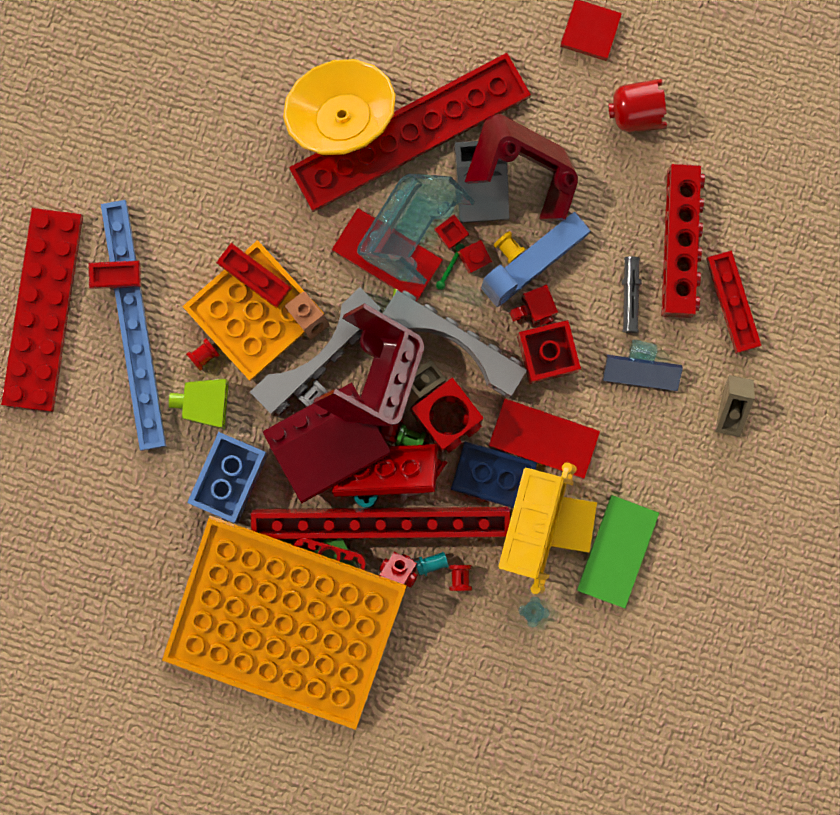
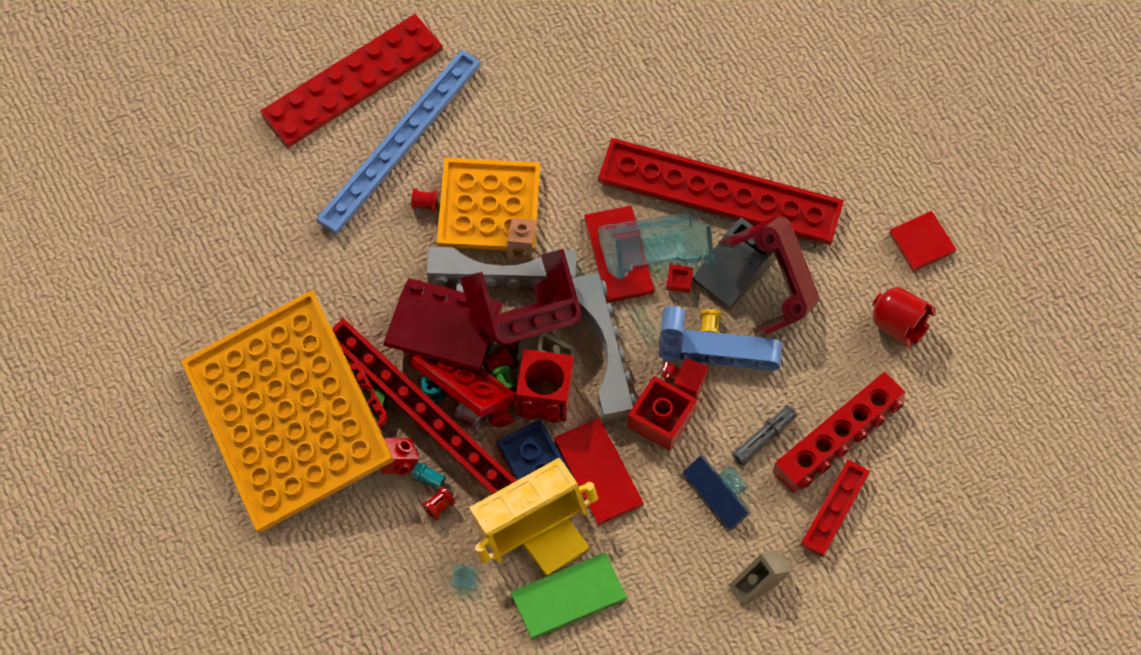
camera: 50 degrees right, 20 degrees down
red tile [88,261,141,289] -> none
lime torso [169,379,229,429] -> none
medium blue brick [187,432,268,524] -> none
red tile [216,243,292,309] -> none
yellow dish [283,59,396,155] -> none
green hinge [436,244,465,290] -> none
red plate [458,240,492,274] -> none

